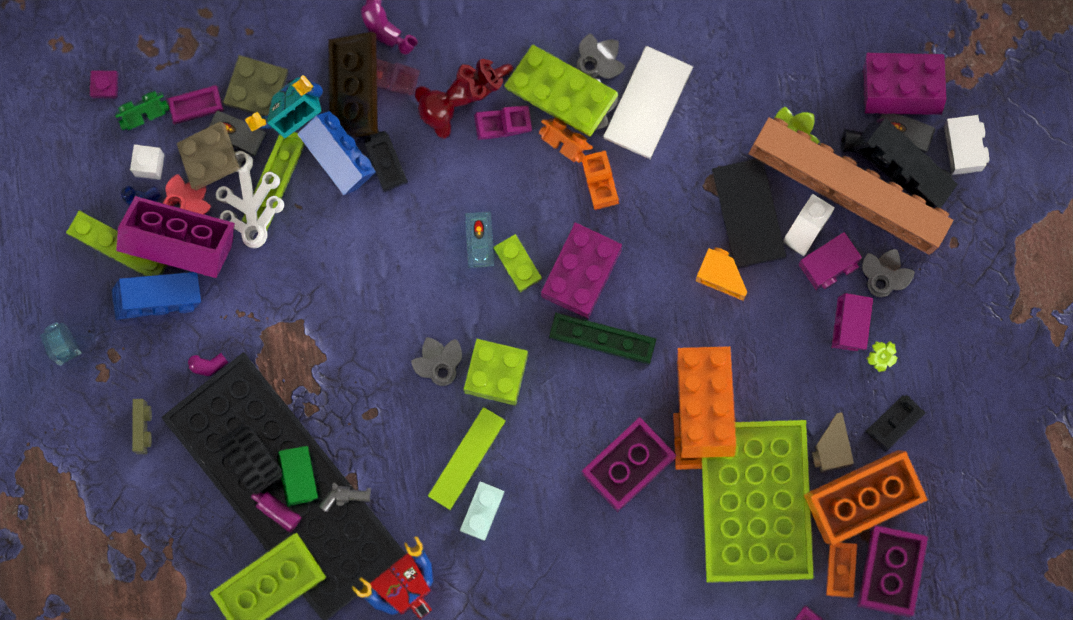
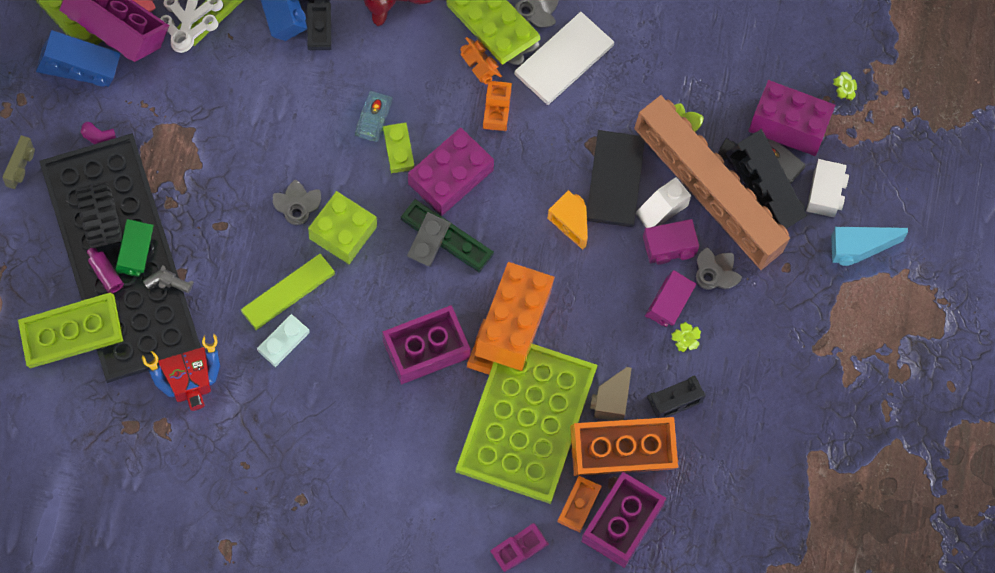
camera: 10 degrees right, 10 degrees down
magenta slope [474,106,532,140] -> none
none -> dark grey plate [407,212,451,267]
none -> medium azure slope [831,227,908,266]
none -> lime plant [833,72,857,100]

